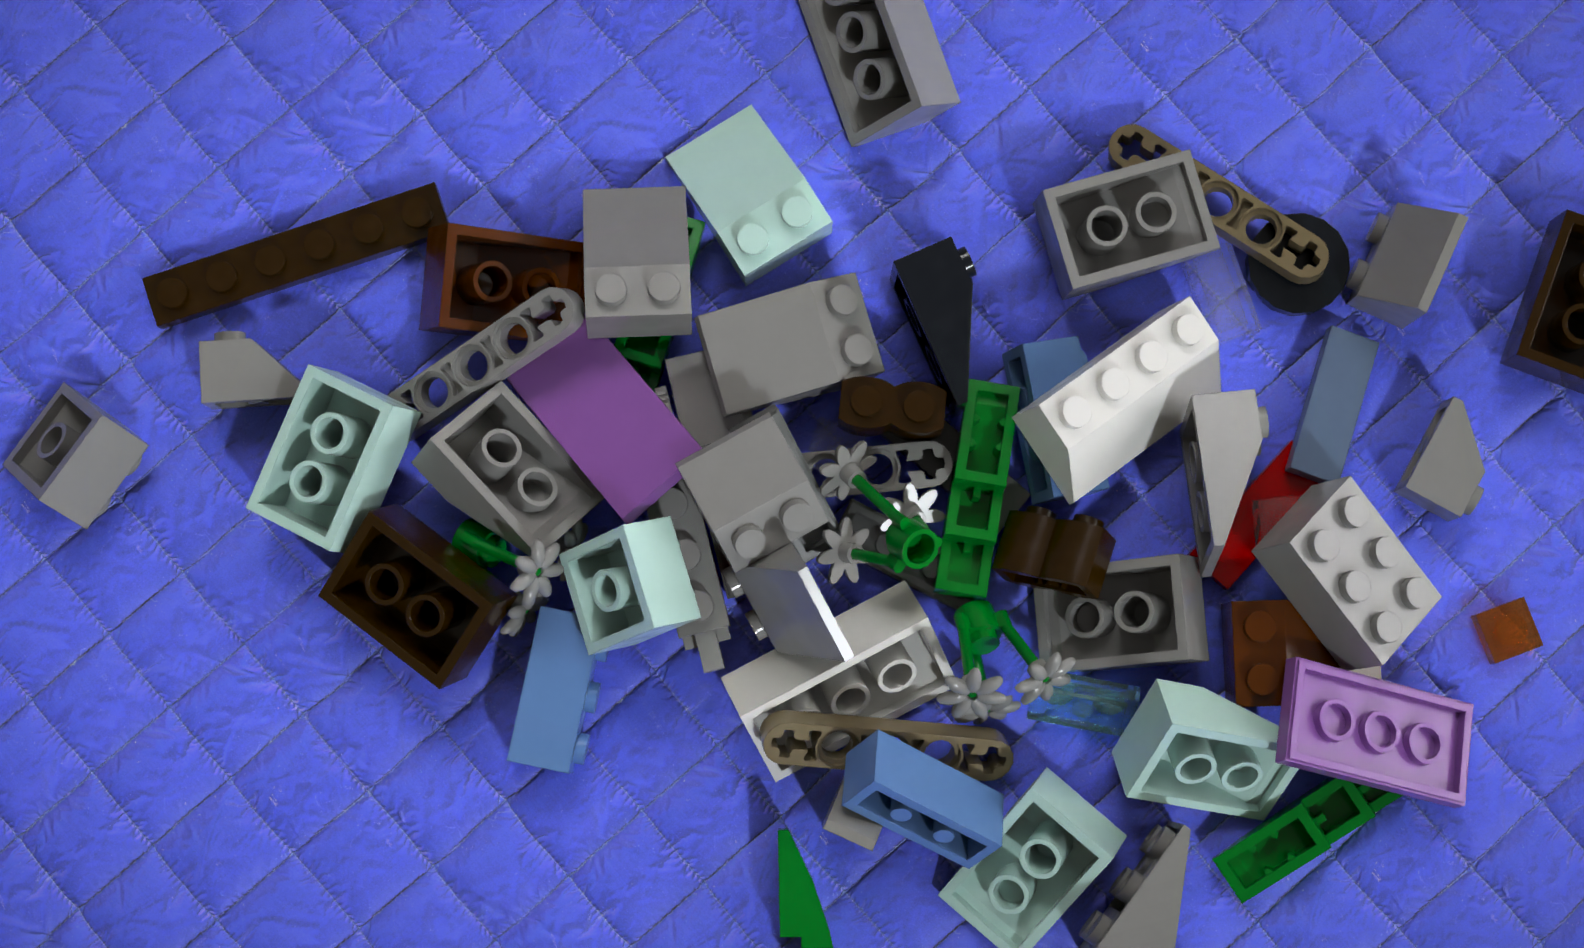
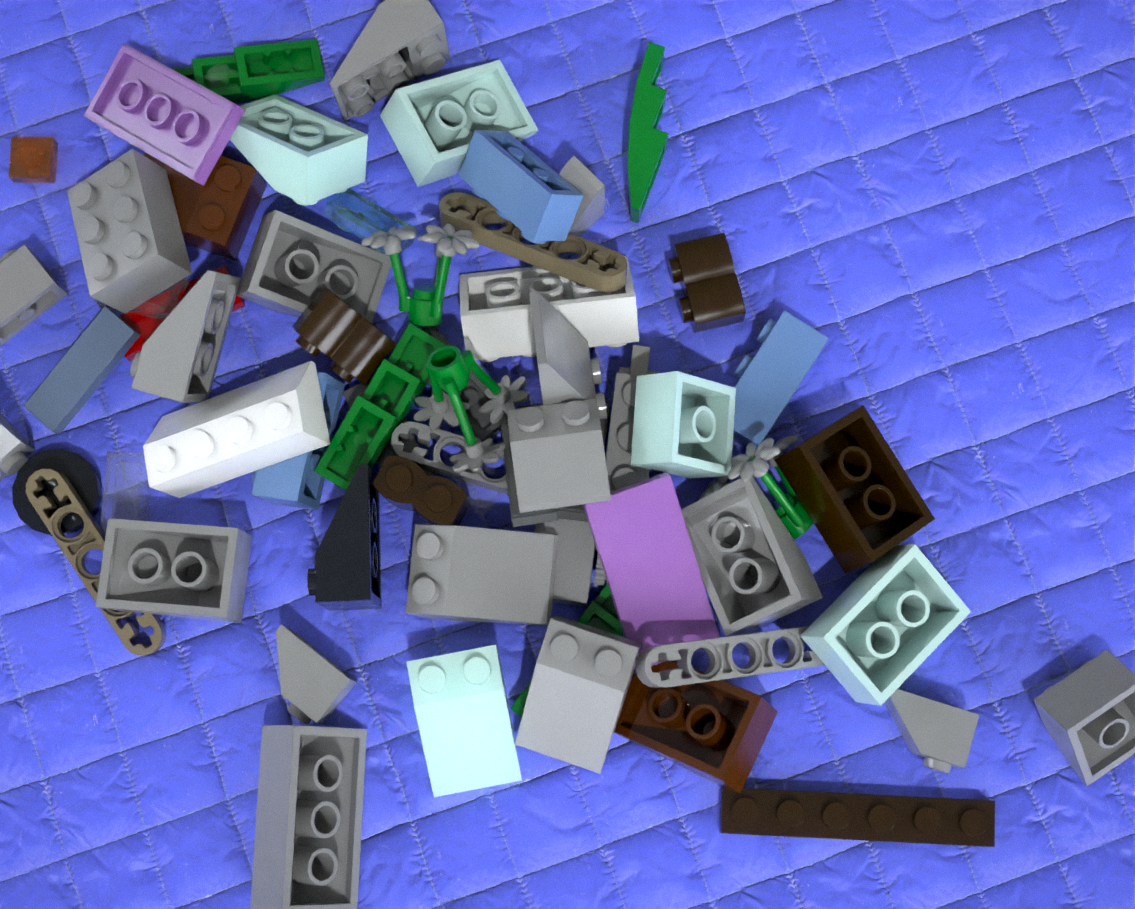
camera: 155 degrees left, 5 degrees down
none -> light grey slope [276,624,357,725]
none -> dark brown brick [667,233,746,333]

